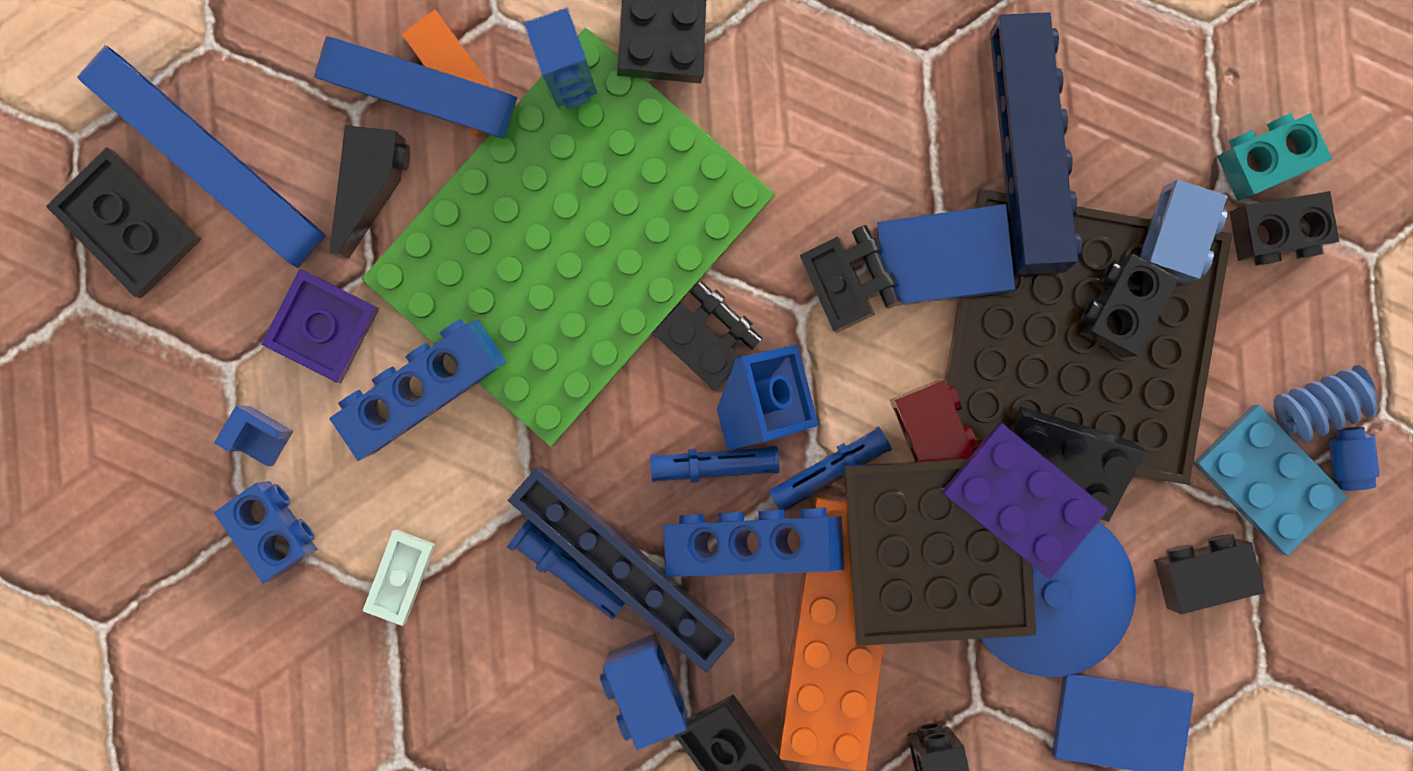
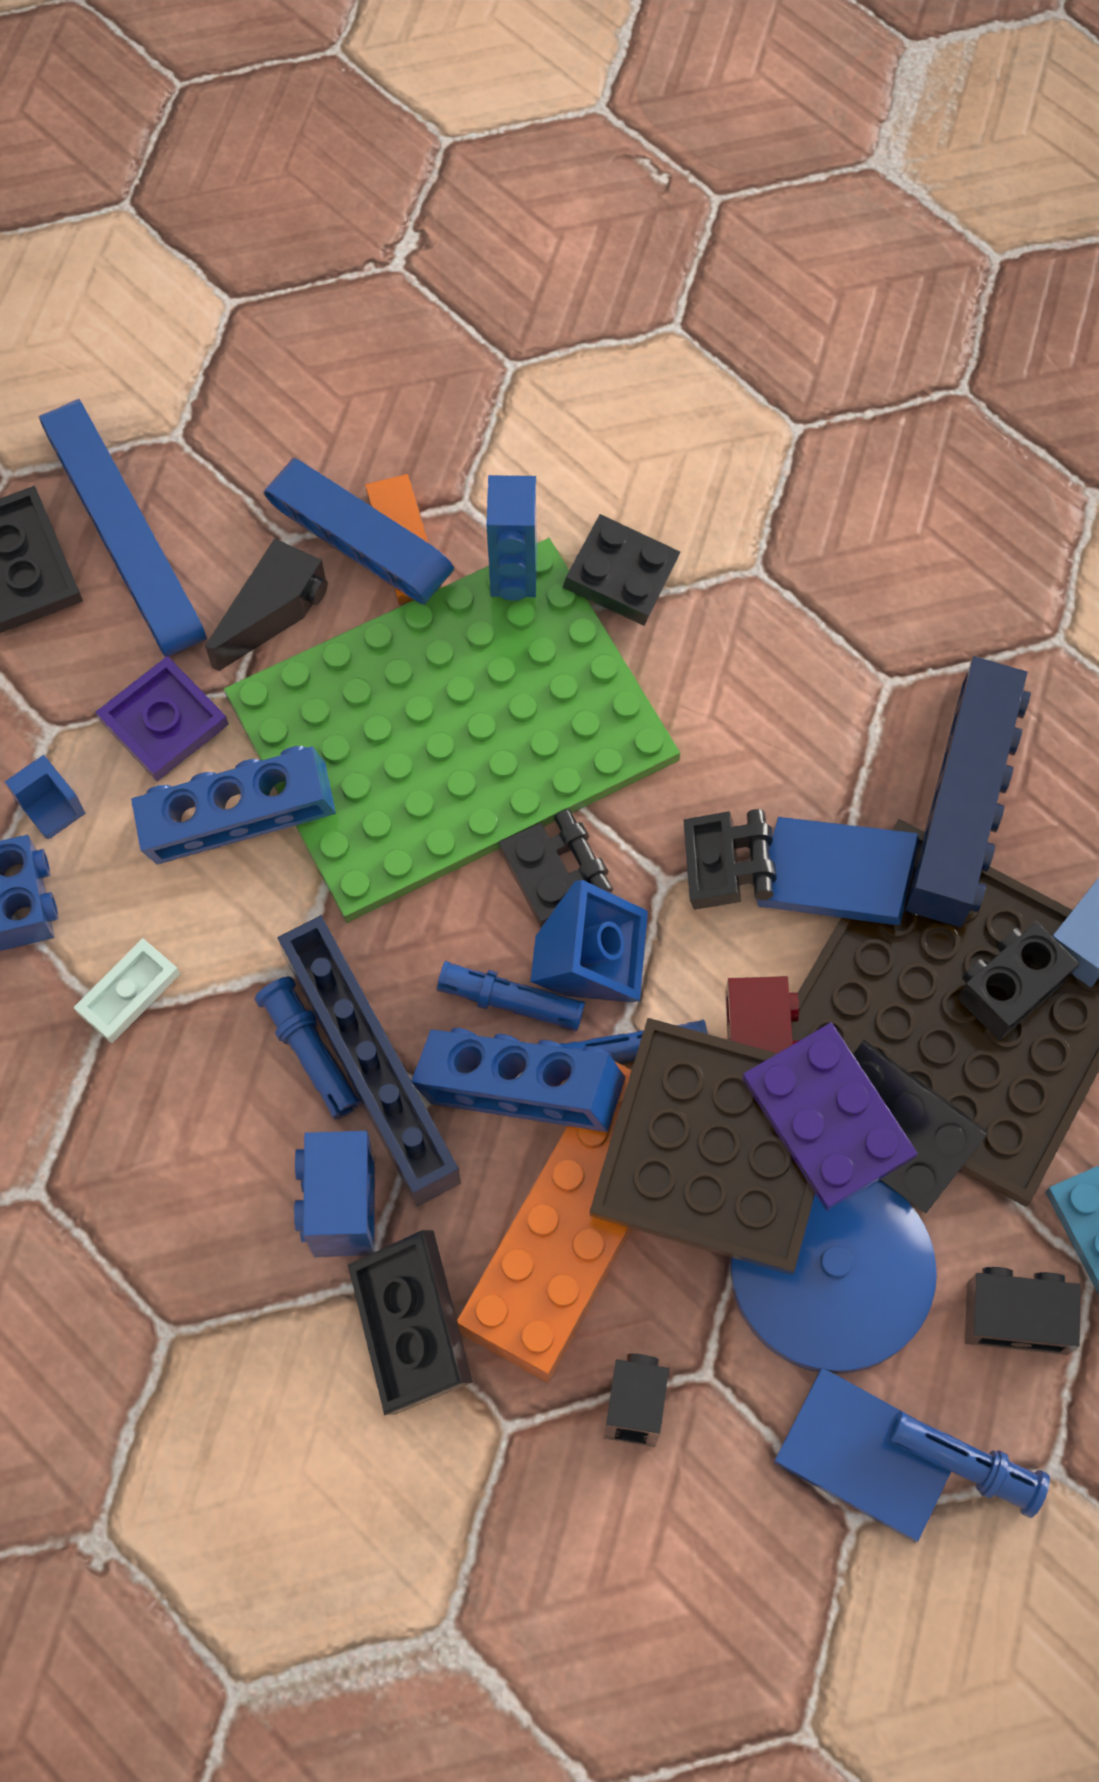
camera: 20 degrees right, 20 degrees down
none -> blue pin [886,1411,1050,1518]

